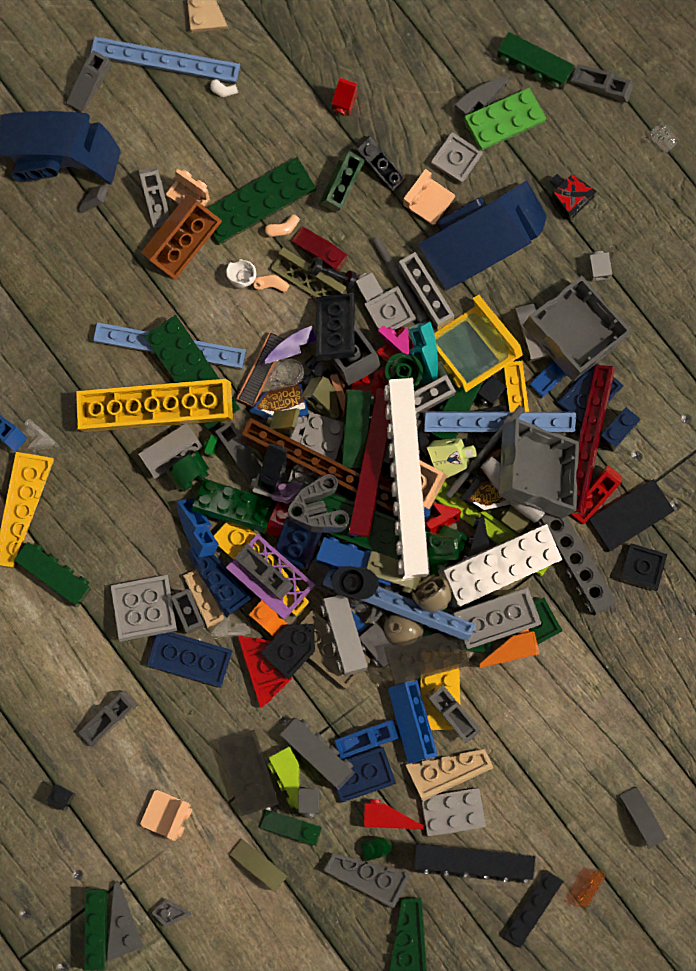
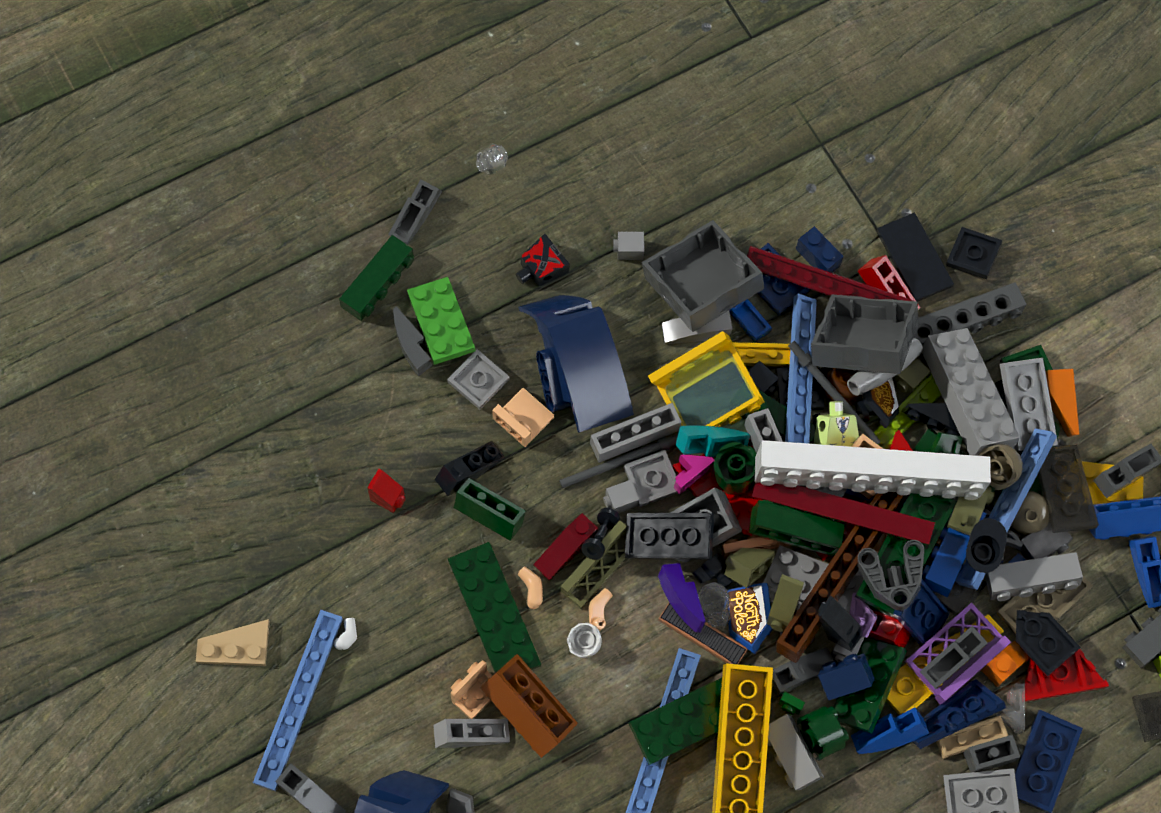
camera: 90 degrees left, 10 degrees down
none -> dark blue brick [818,654,875,700]

